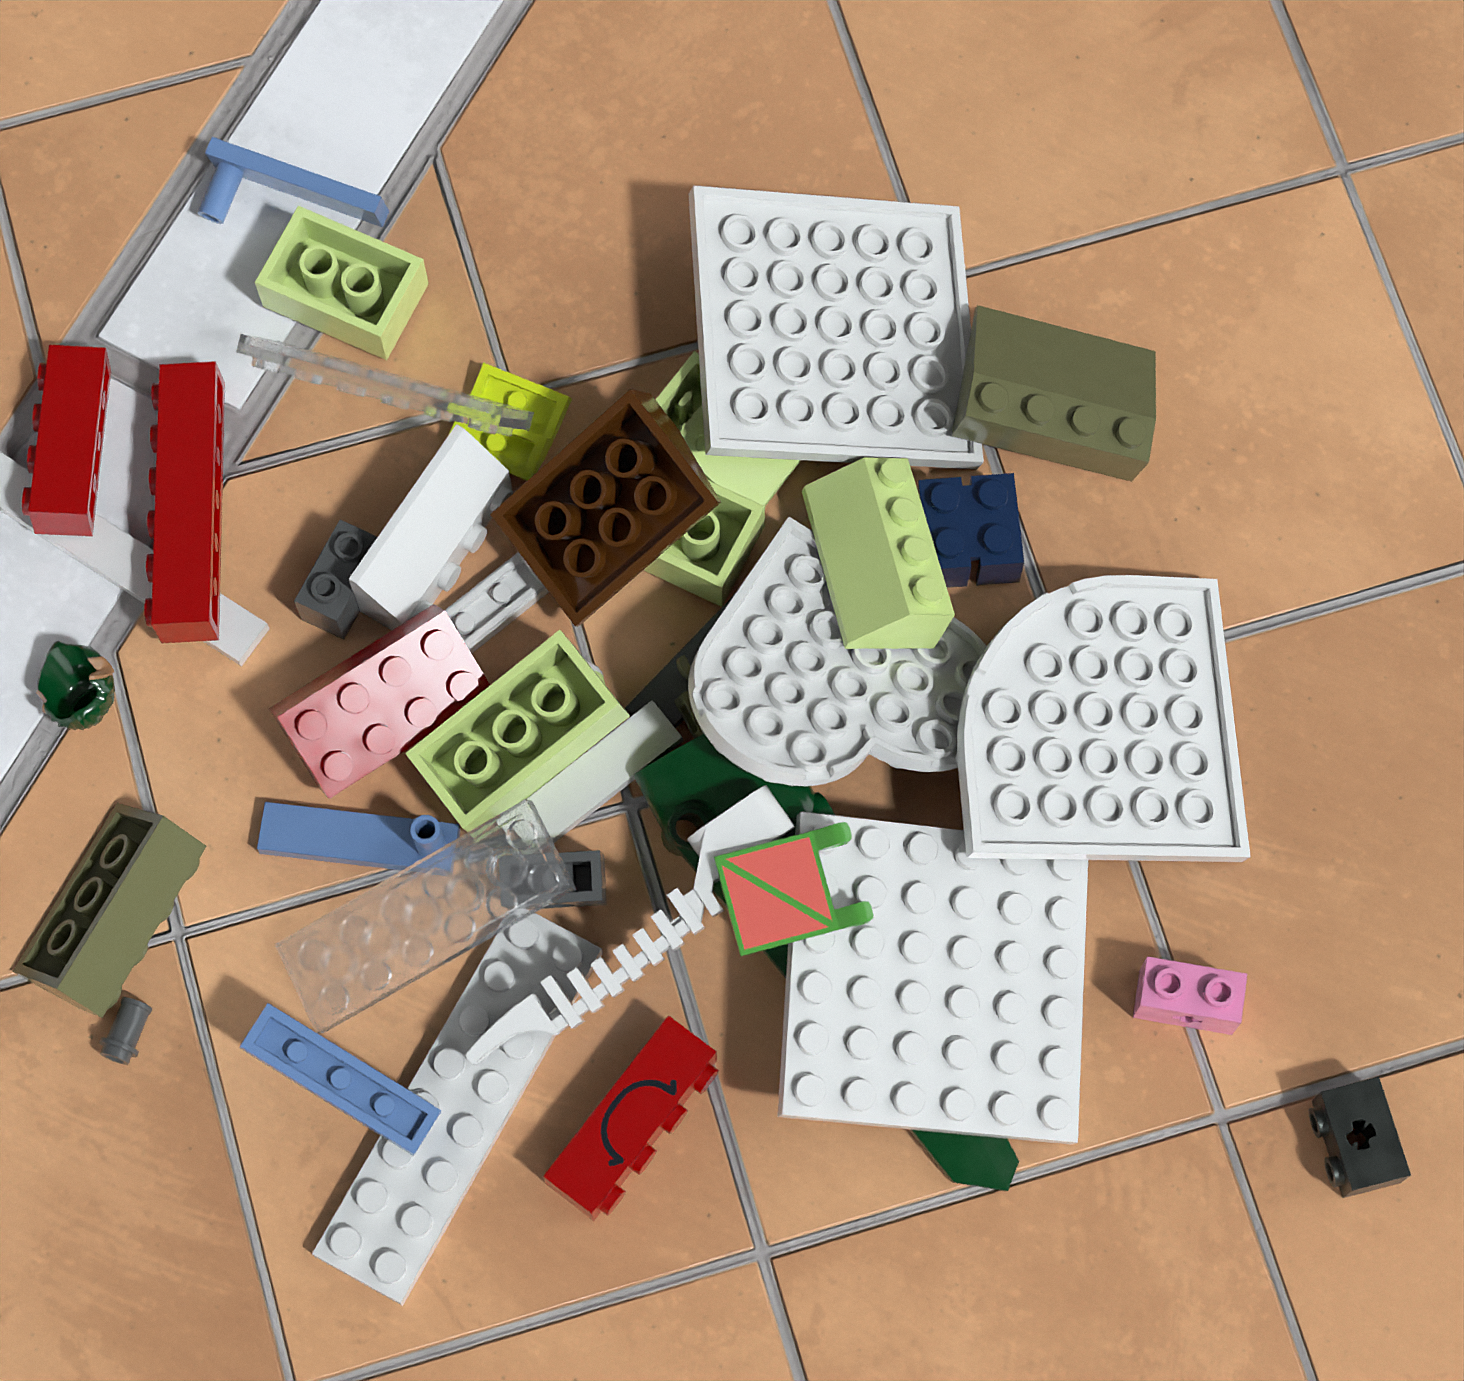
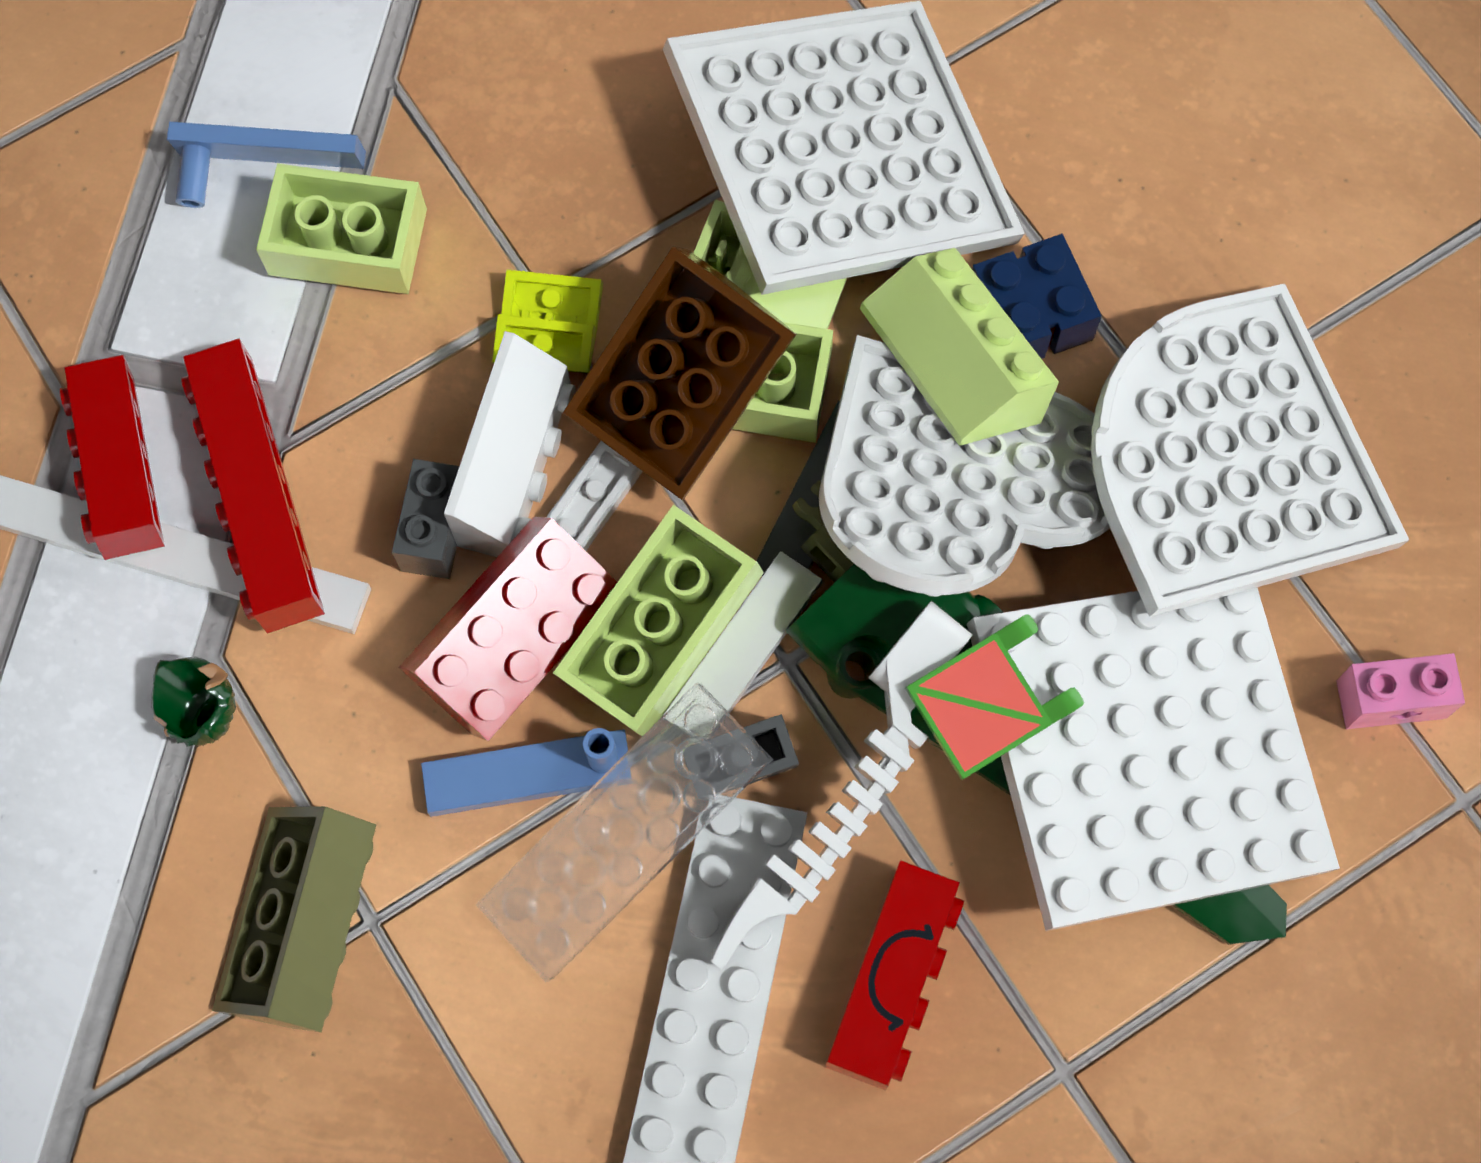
camera: 15 degrees left, 0 degrees up
dark grey pin [100,997,153,1065] -> none
clear plate [236,334,534,436] -> none
medium blue piece [240,1003,442,1156] -> none
olive slope [952,305,1156,482] -> none

